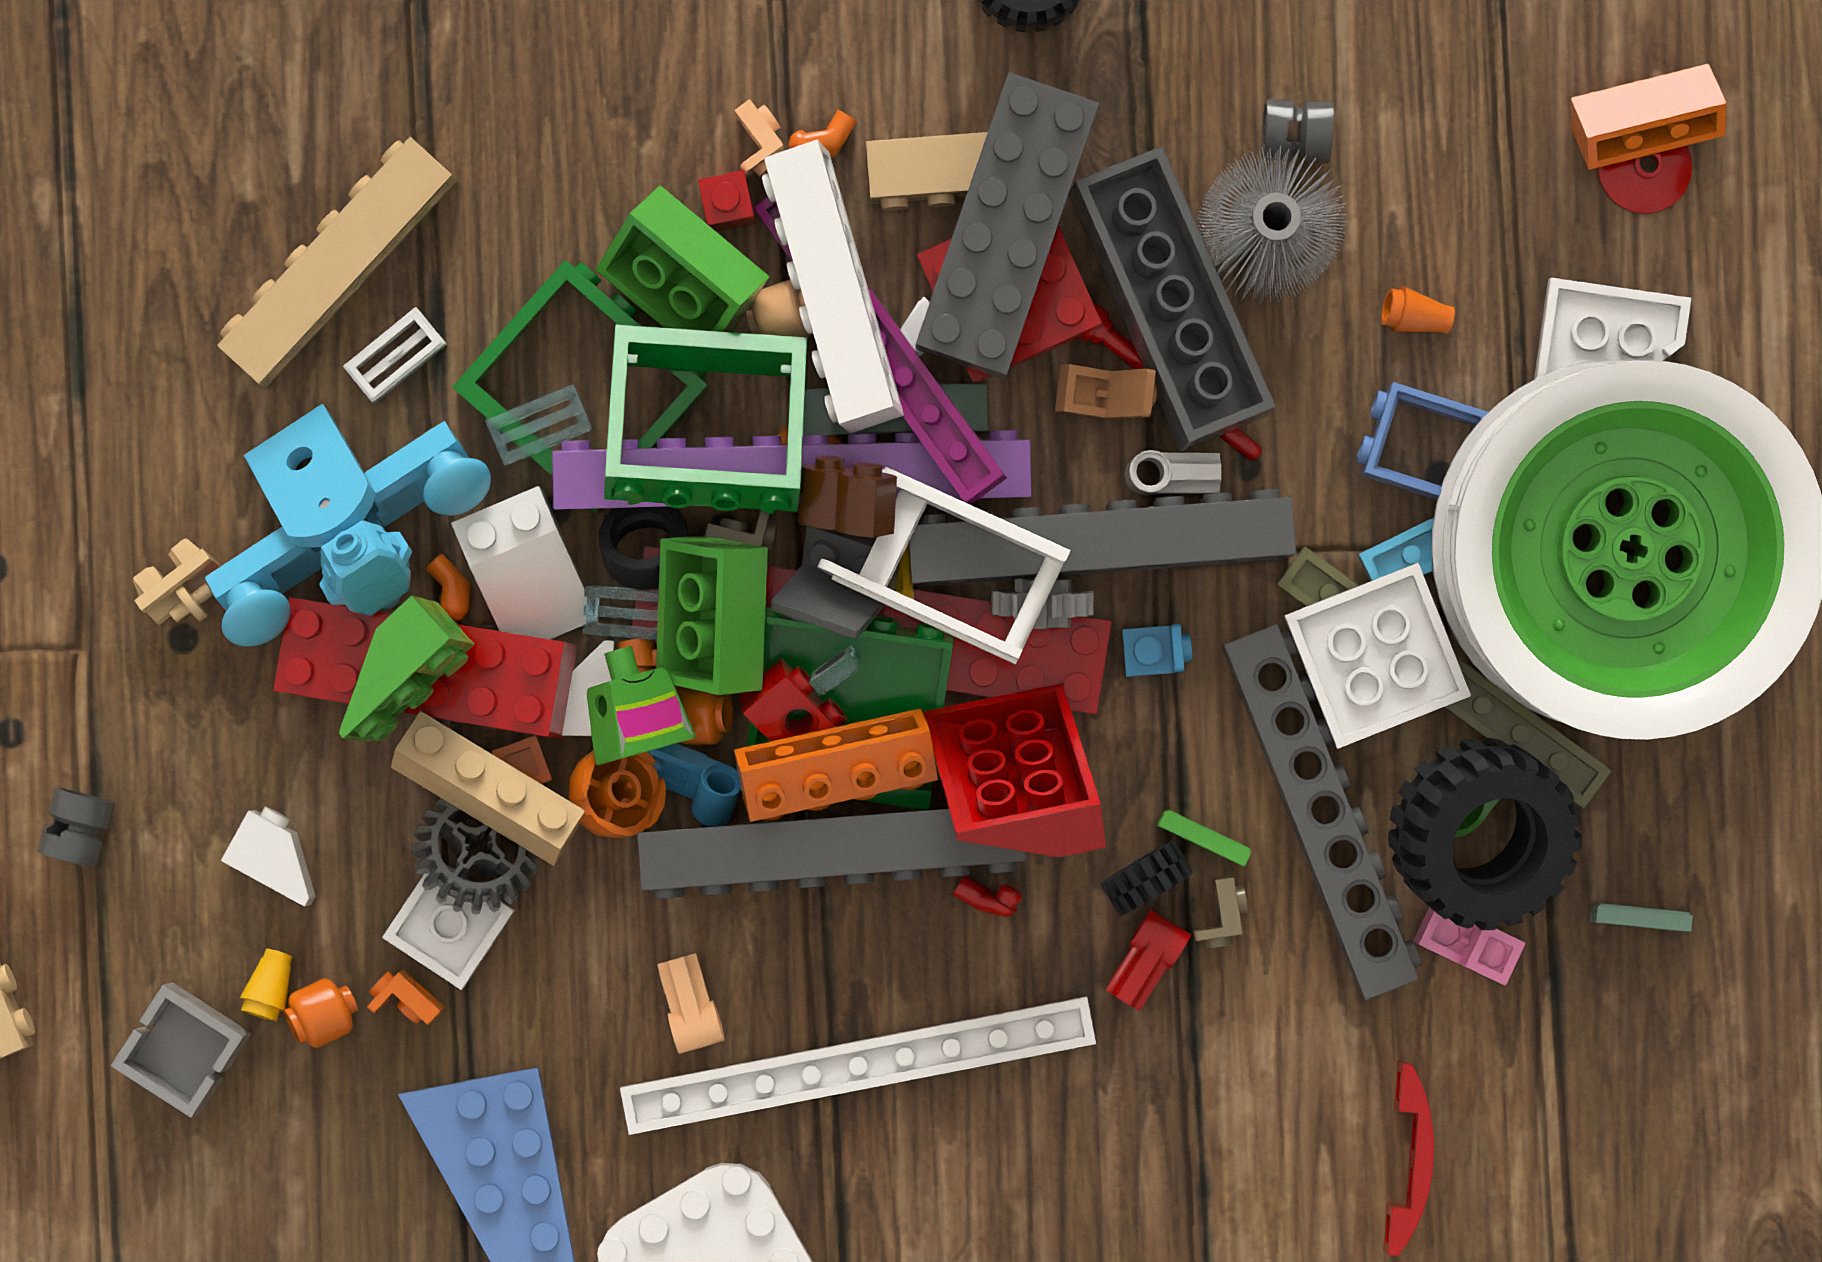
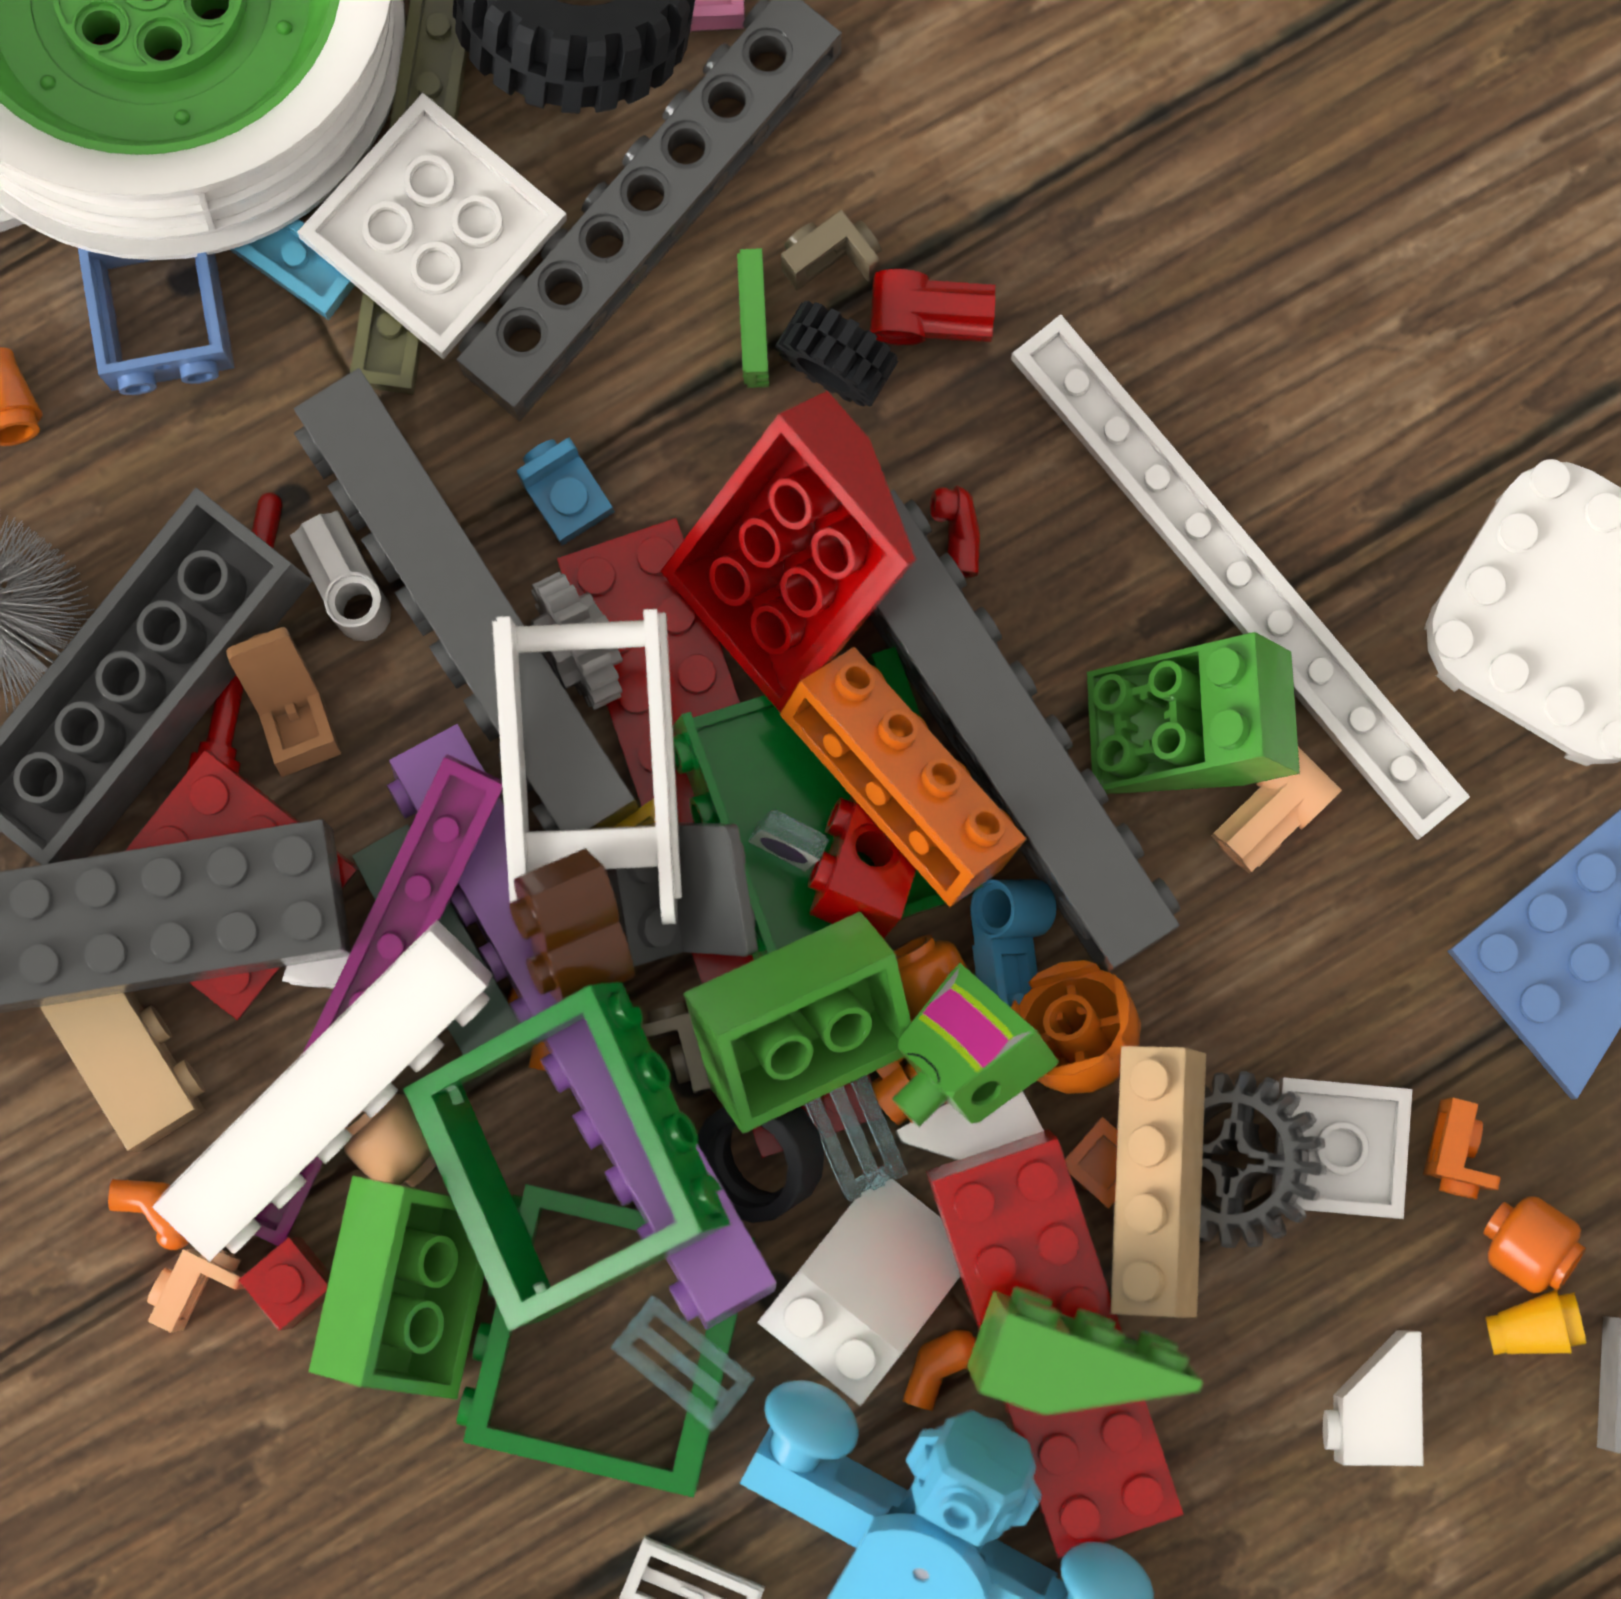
camera: 120 degrees left, 5 degrees down
none -> bright green slope [1087,632,1300,794]

